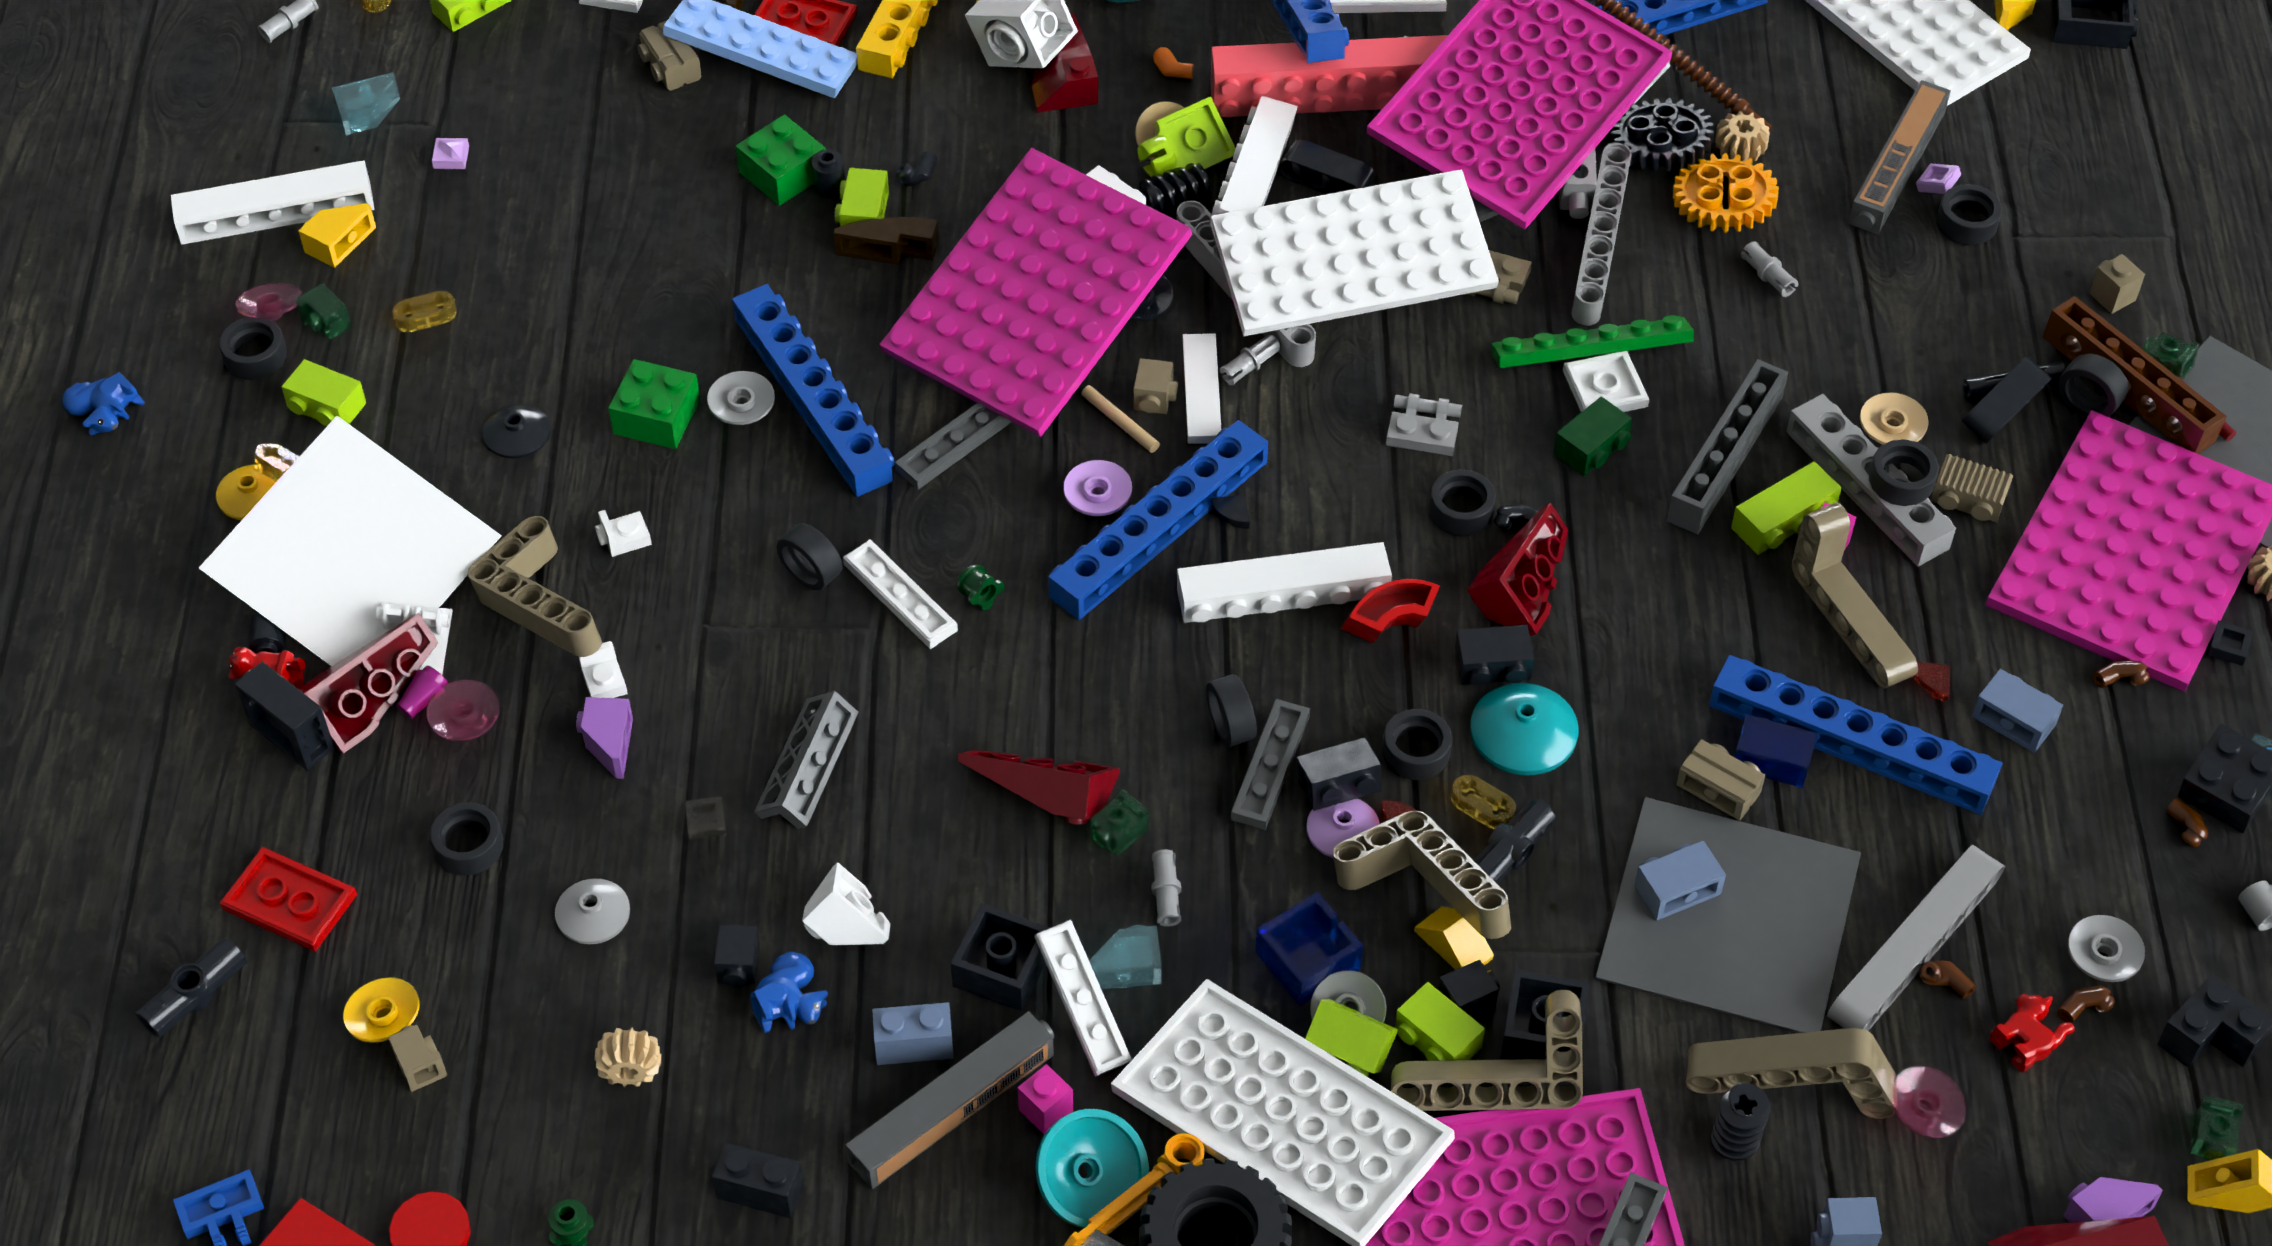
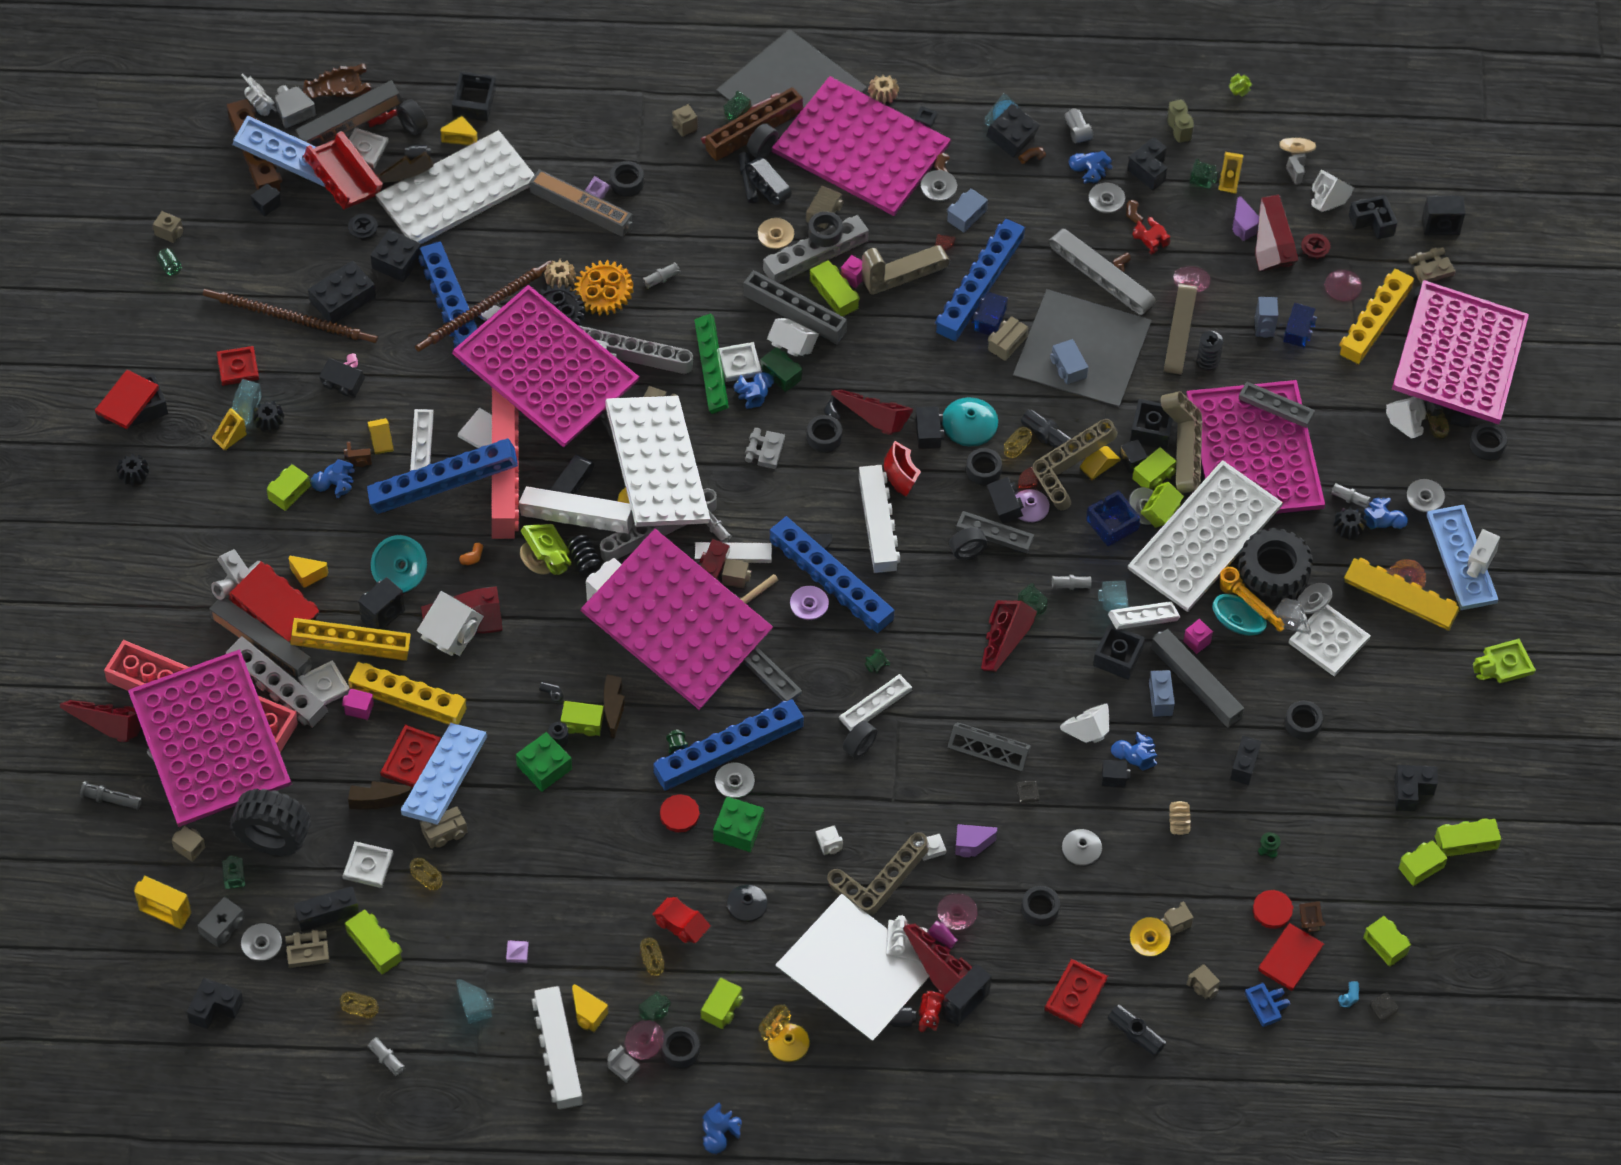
camera: 90 degrees left, 5 degrees up
none -> clear yellow beam [410,858,442,890]
none -> light grey bracket [607,1046,640,1083]
none -> red brick [652,897,711,943]
none -> red tile [660,794,699,832]
none -> dark green brick [666,730,688,755]
none -> dark red brick [700,539,730,580]
none -> blue animal [733,372,774,409]
none -> white brick [767,318,819,356]
none -> light grey dish [921,170,957,201]
none -> blue animal [1069,151,1113,183]
none -> dark tan brick [1187,964,1220,999]

